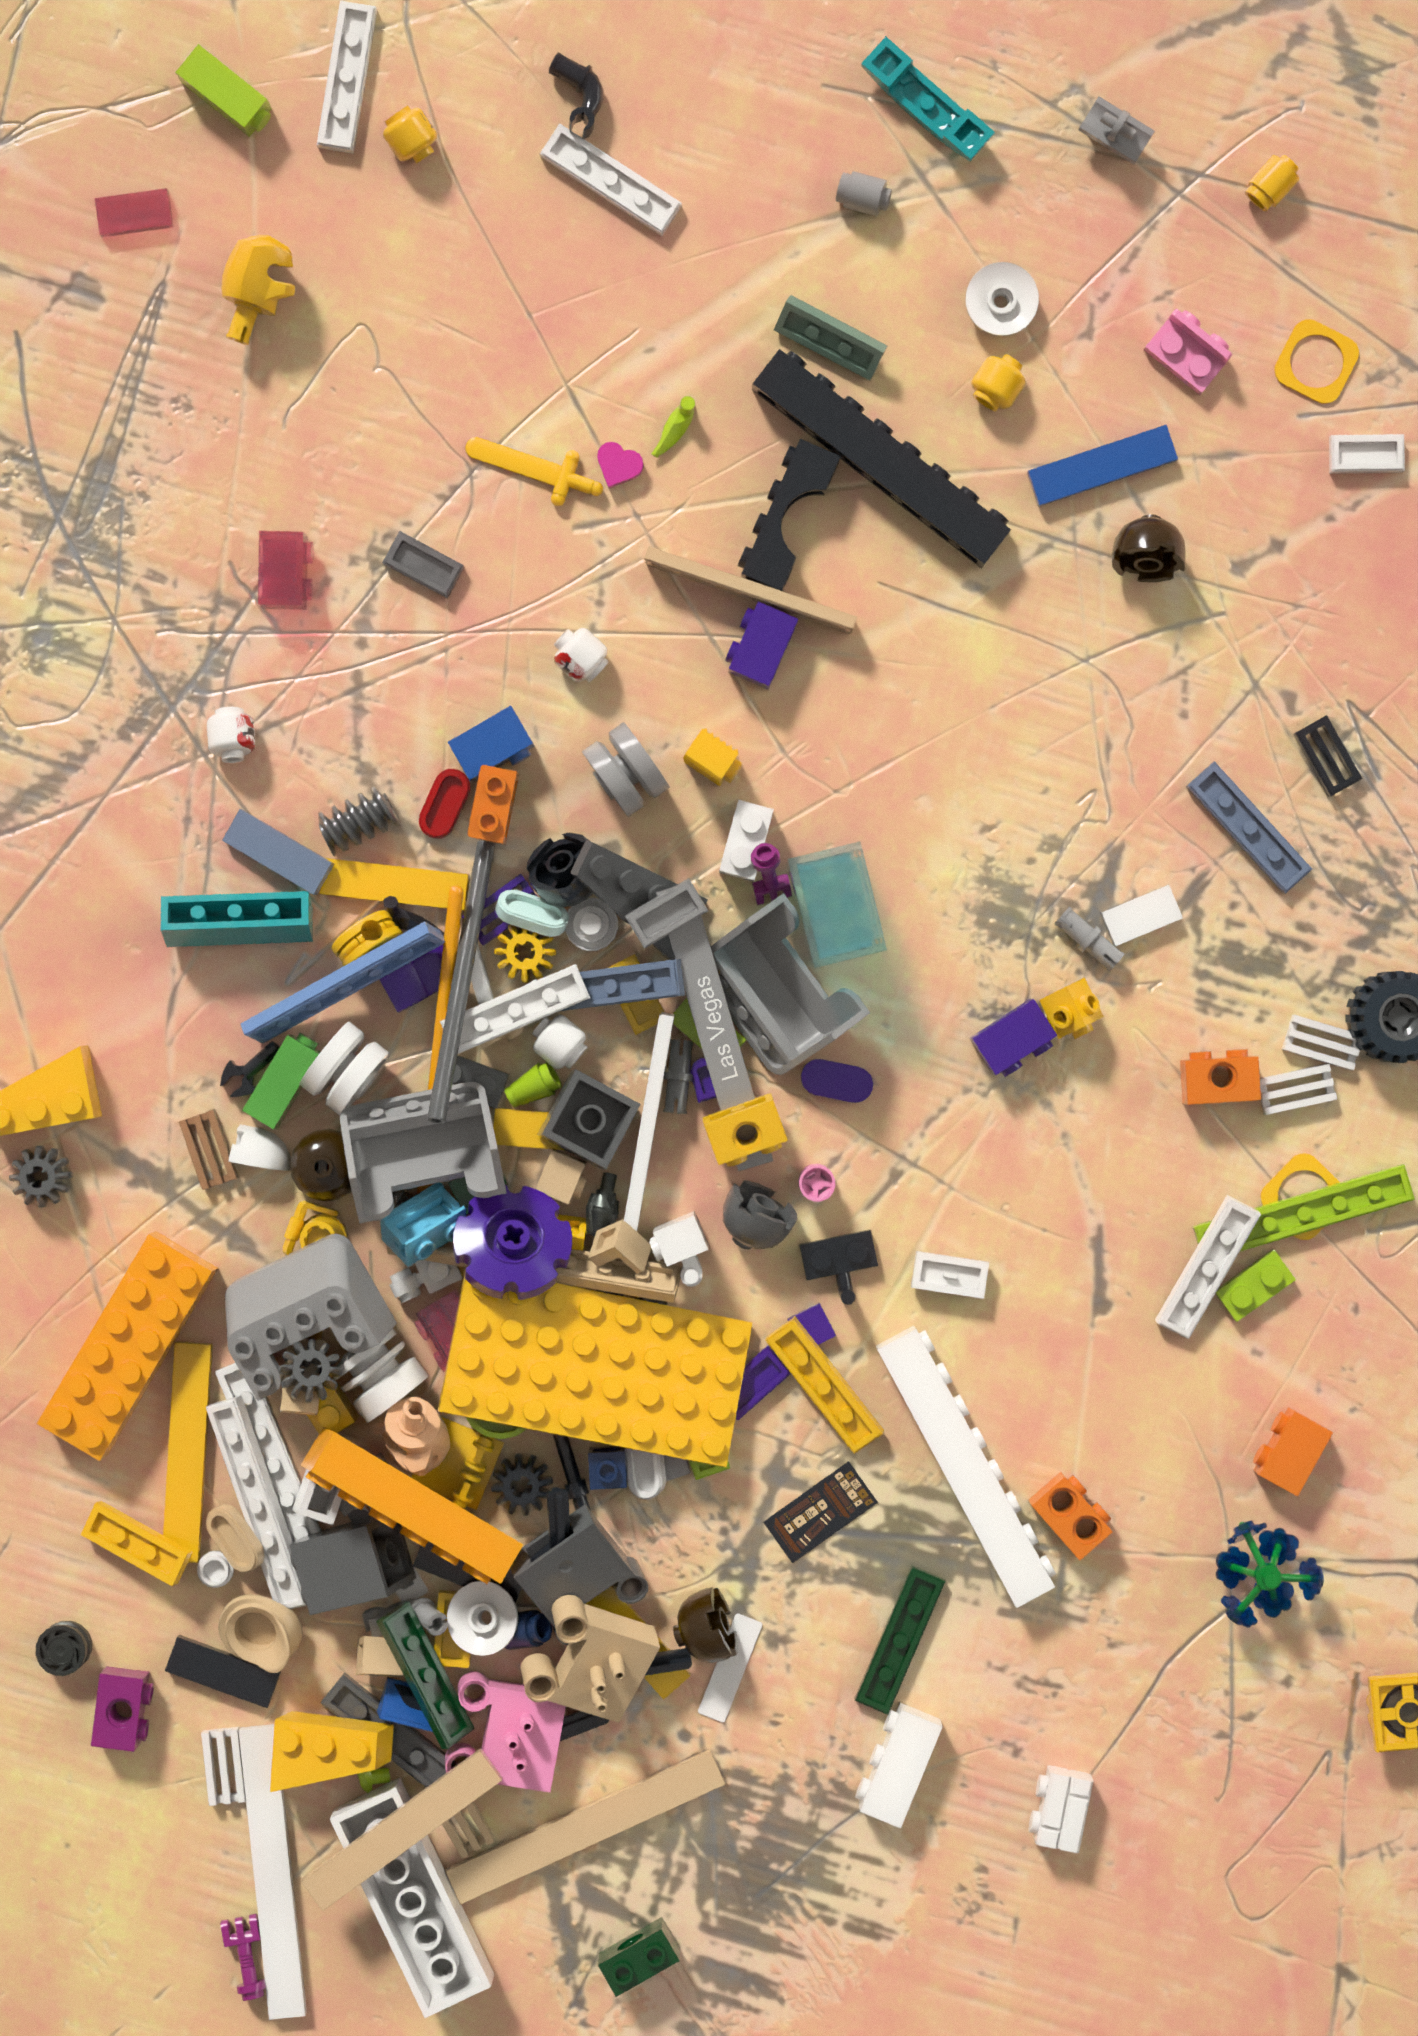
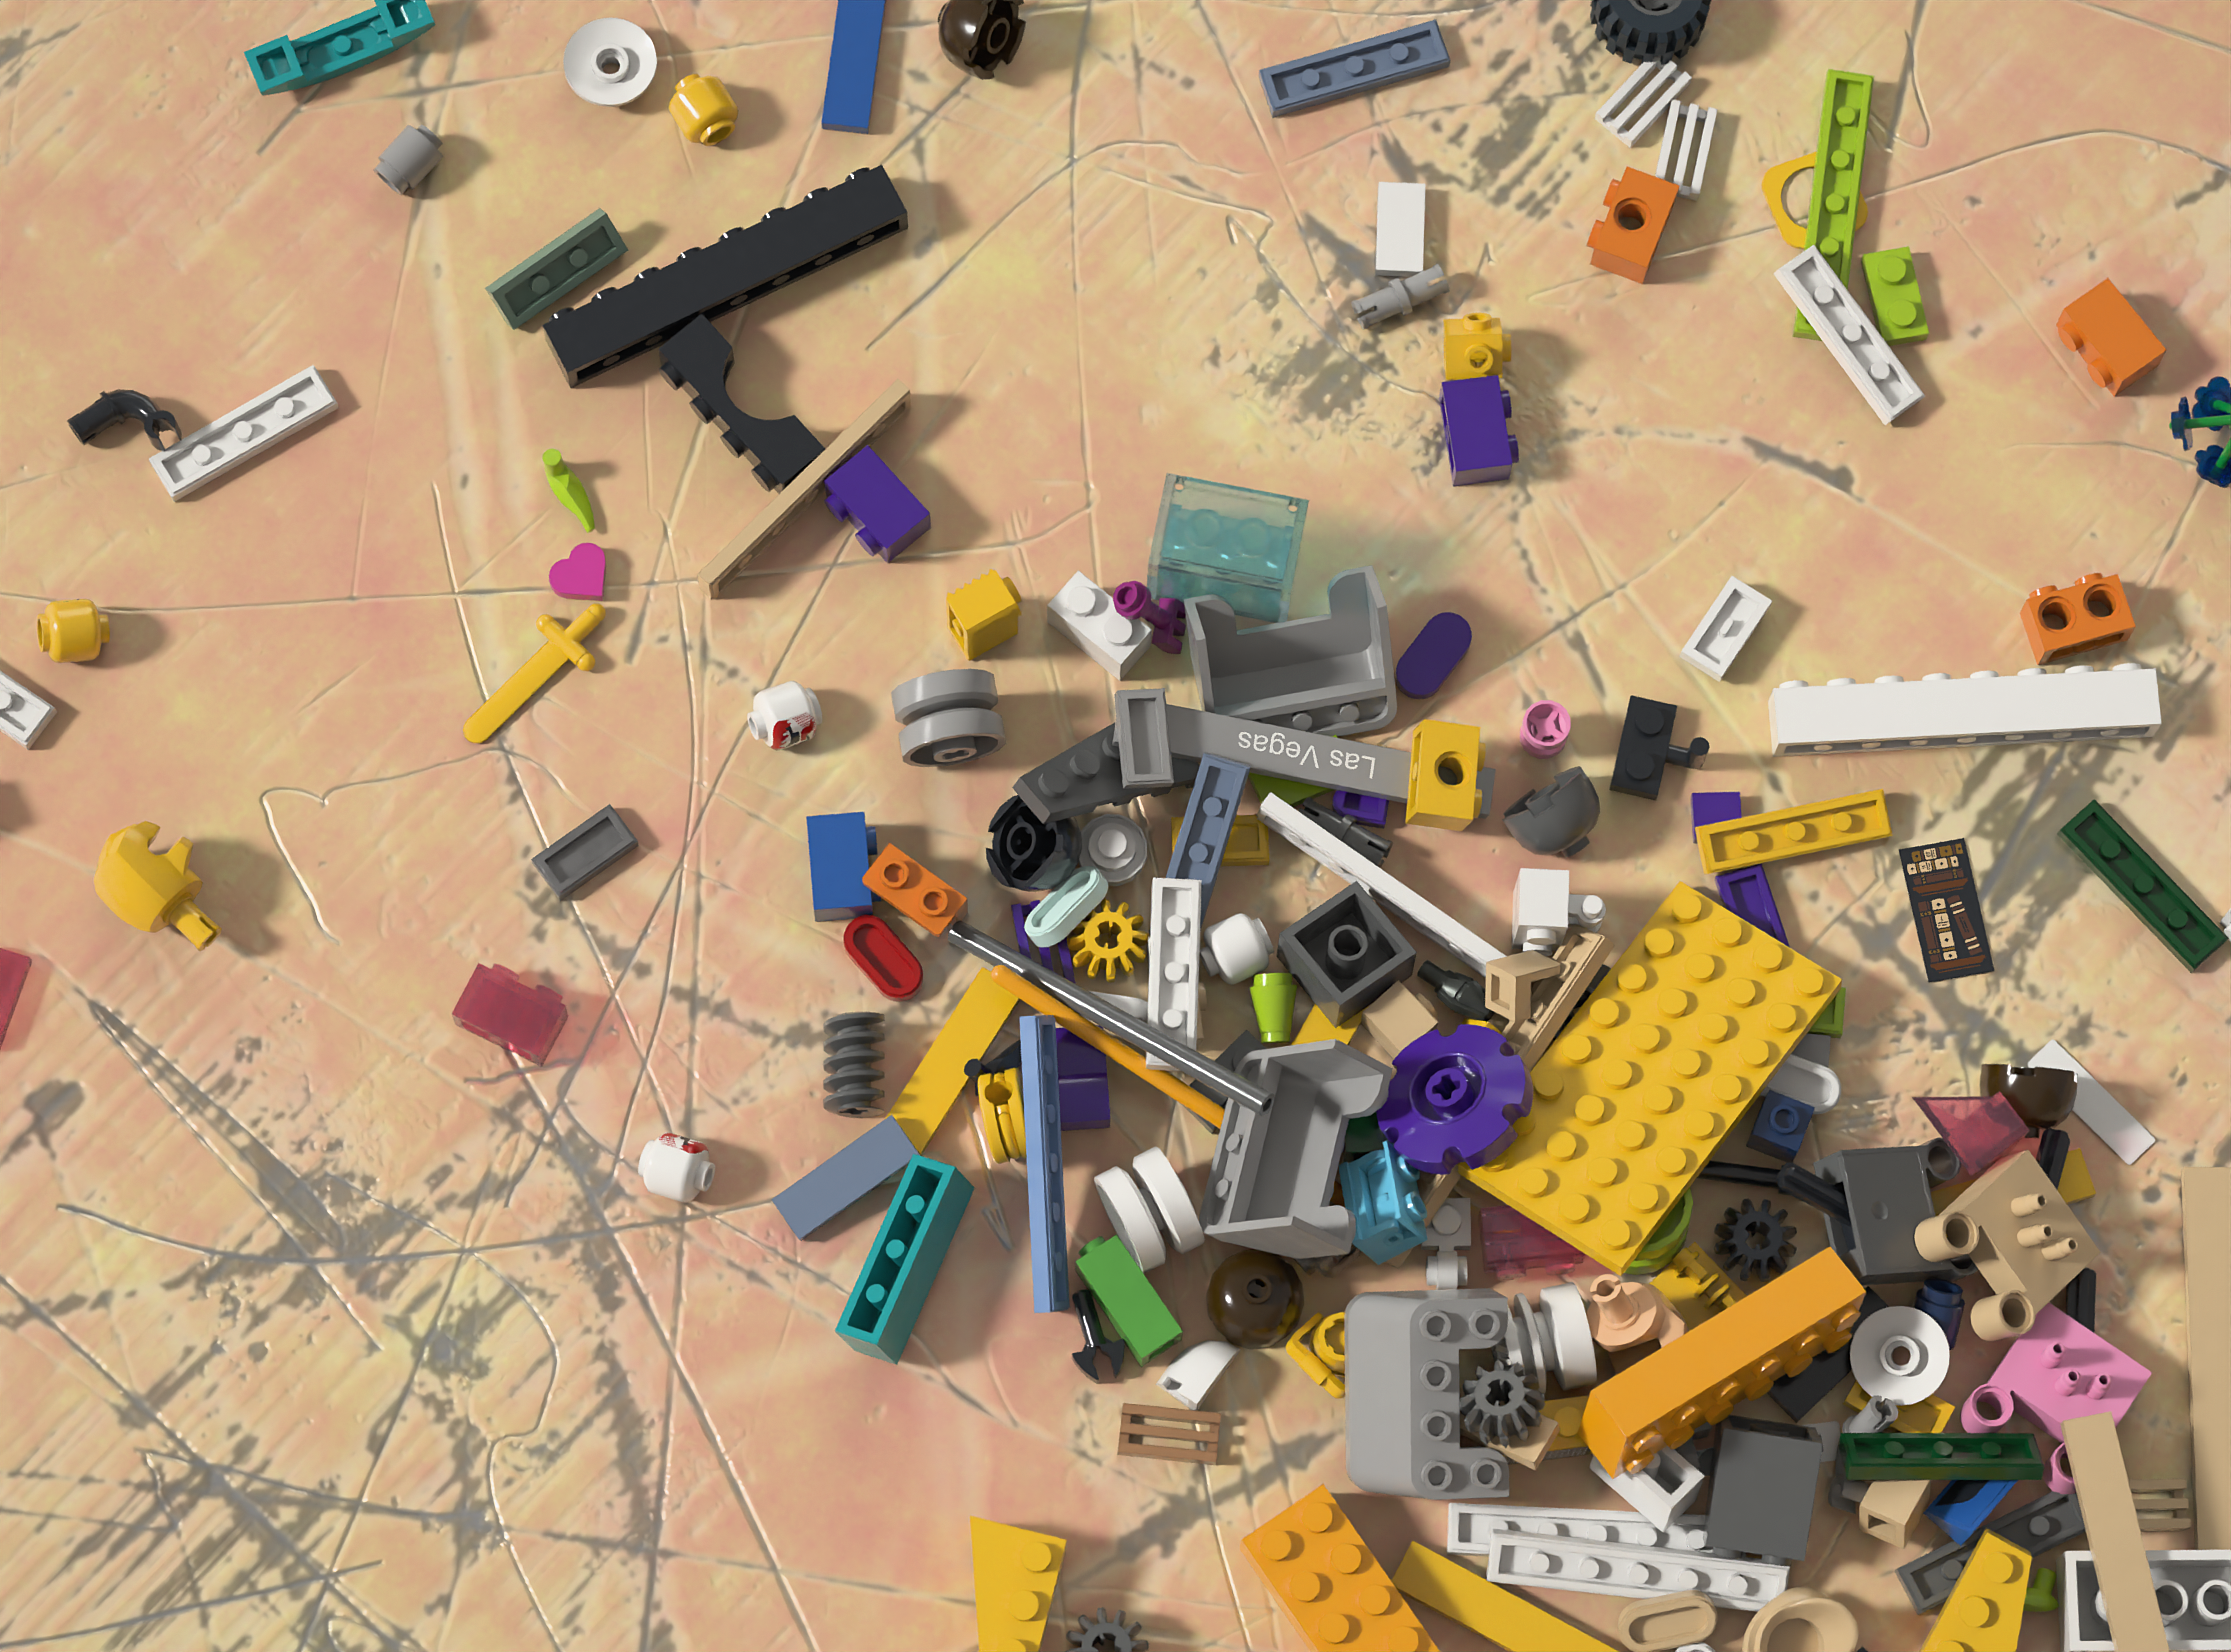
camera: 65 degrees left, 15 degrees down
none -> clear pink slope [1912,1092,2030,1176]

